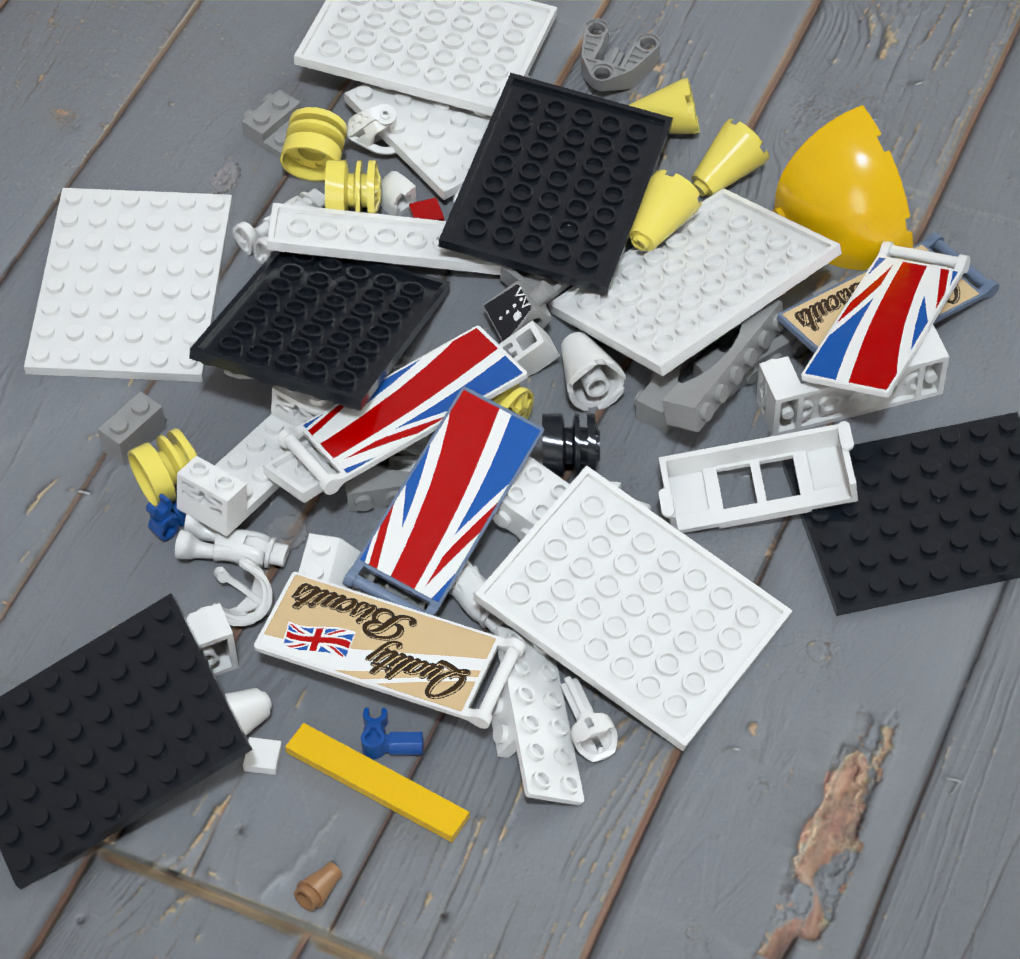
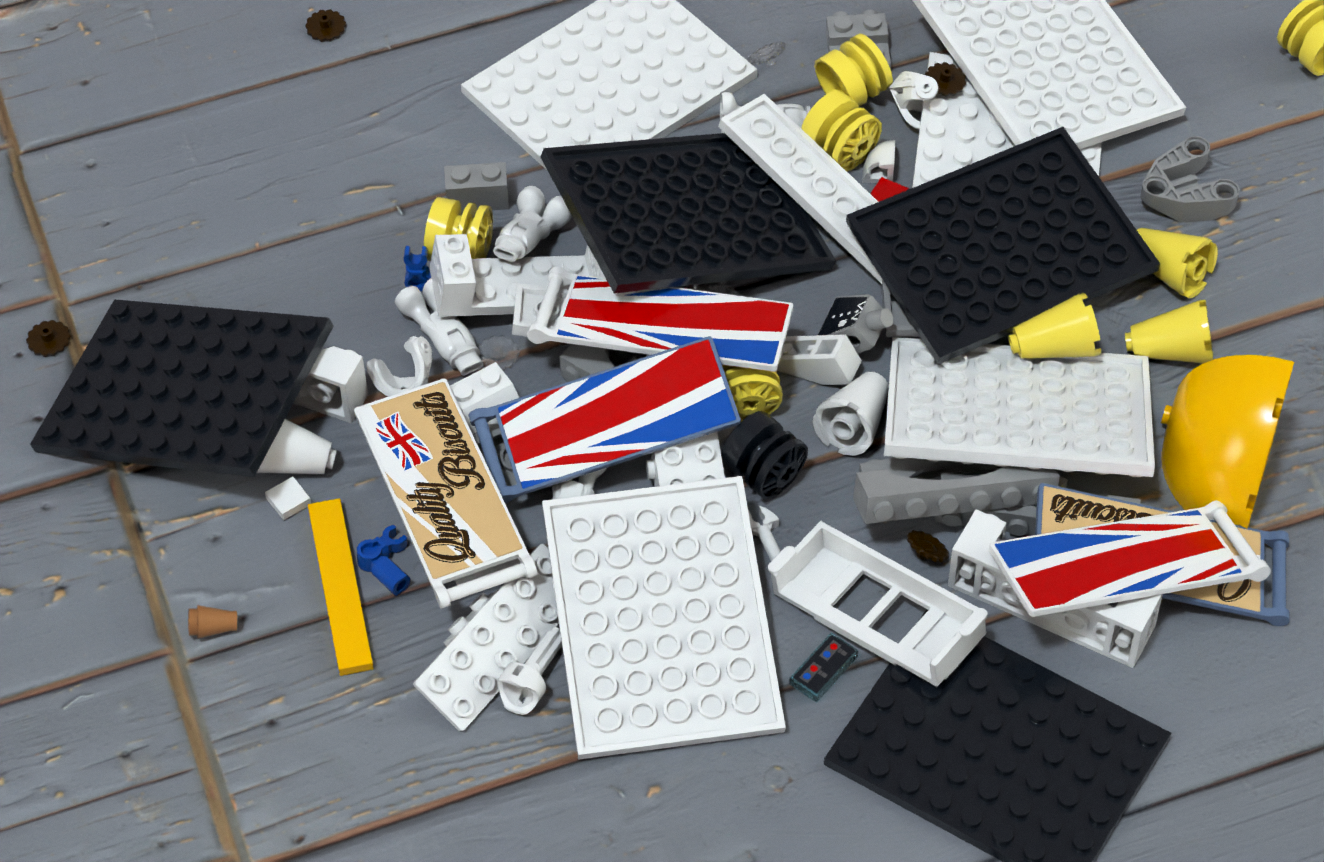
camera: 45 degrees right, 0 degrees up
none -> white piece [493,186,572,262]
none -> tile [789,632,858,703]
none -> dark brown piece [907,530,949,562]
none -> dark brown piece [925,62,966,97]

